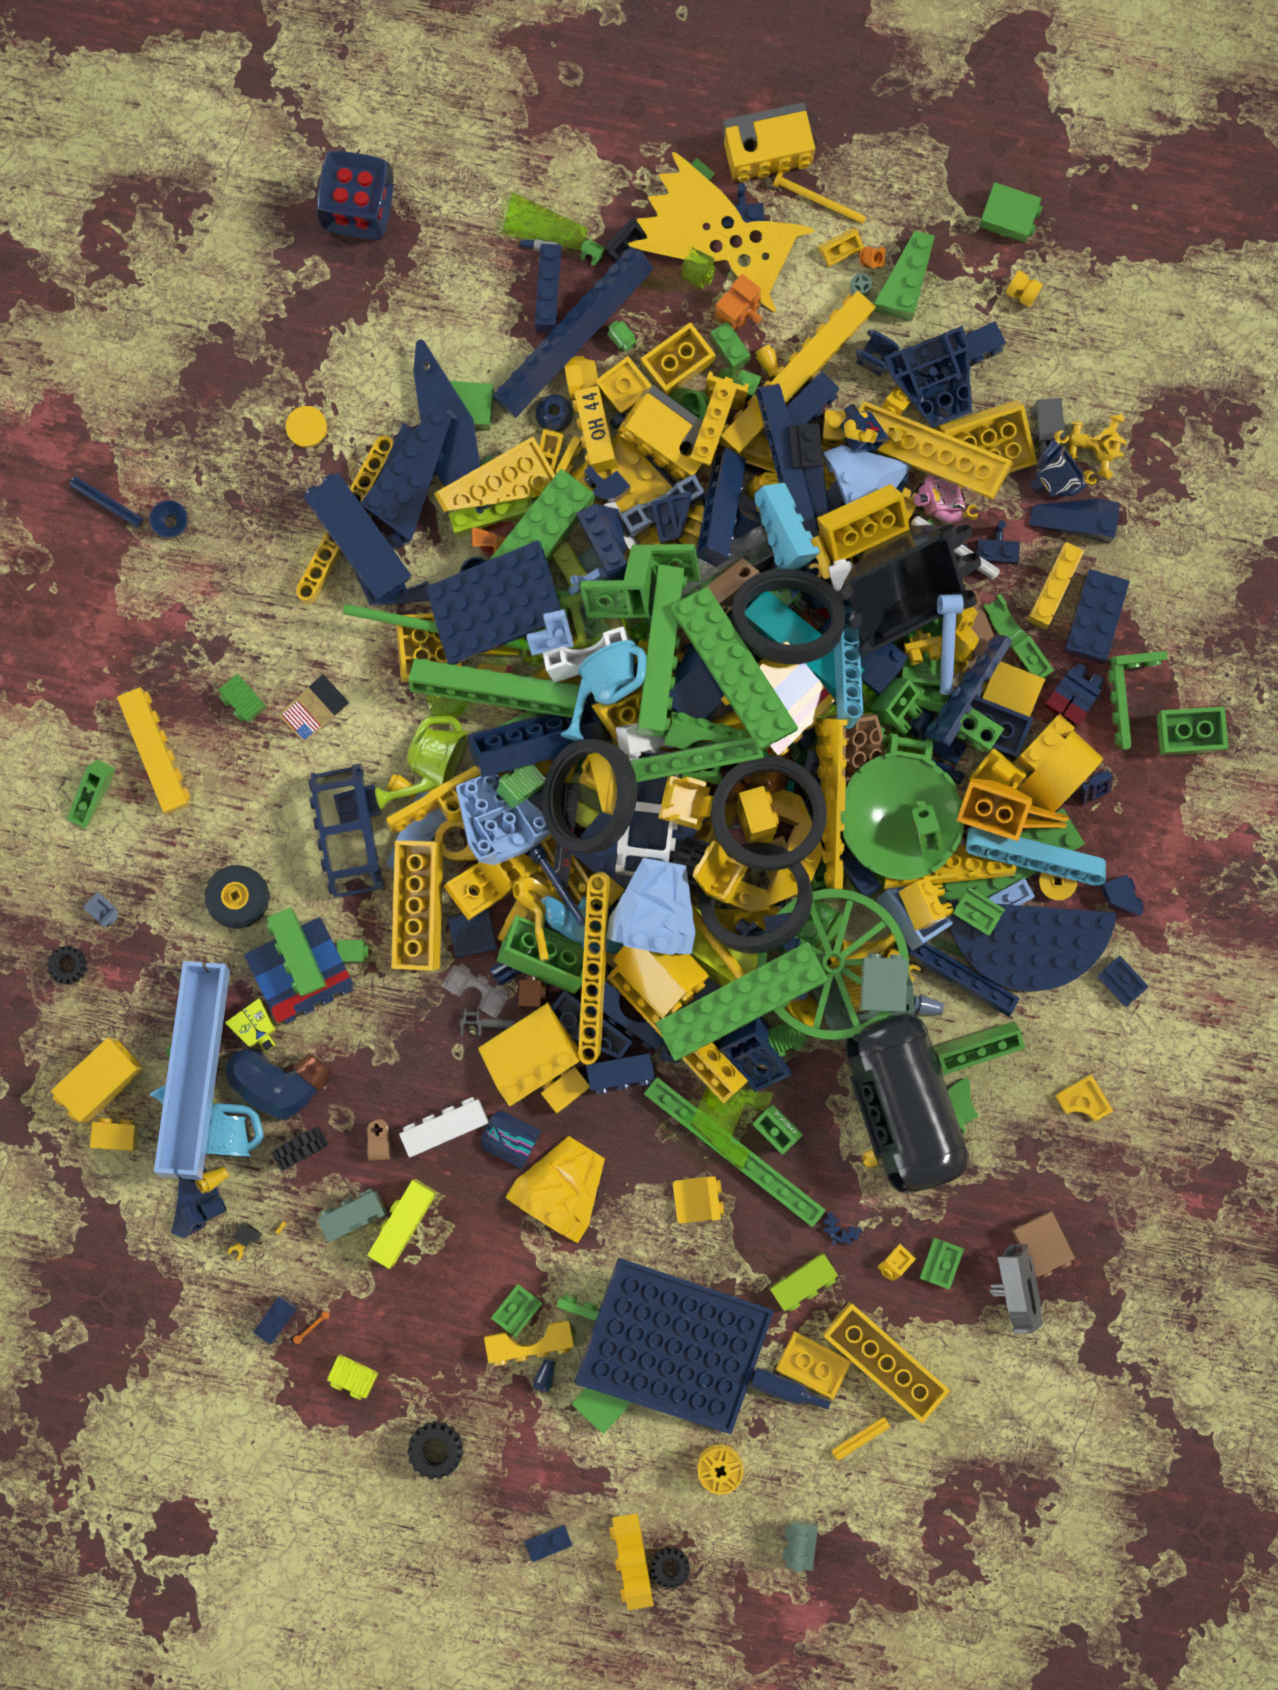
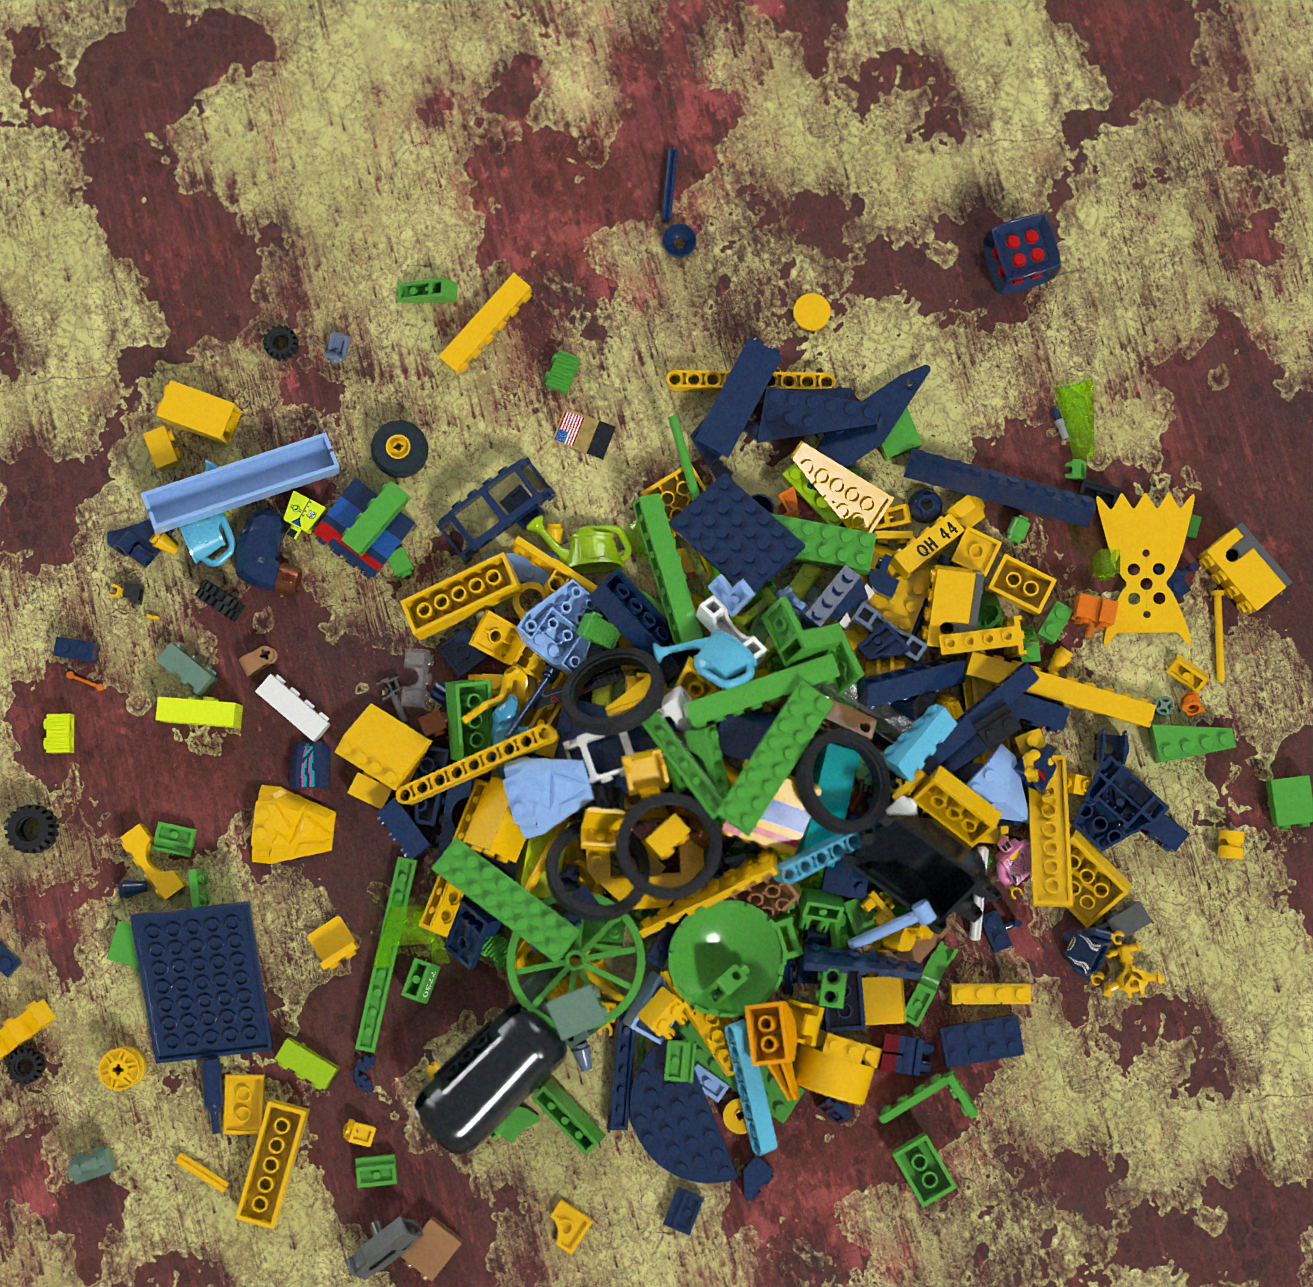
camera: 65 degrees right, 0 degrees up
dark blue arch [535,243,562,333] -> none
dark blue wedge [1029,498,1119,543] -> none

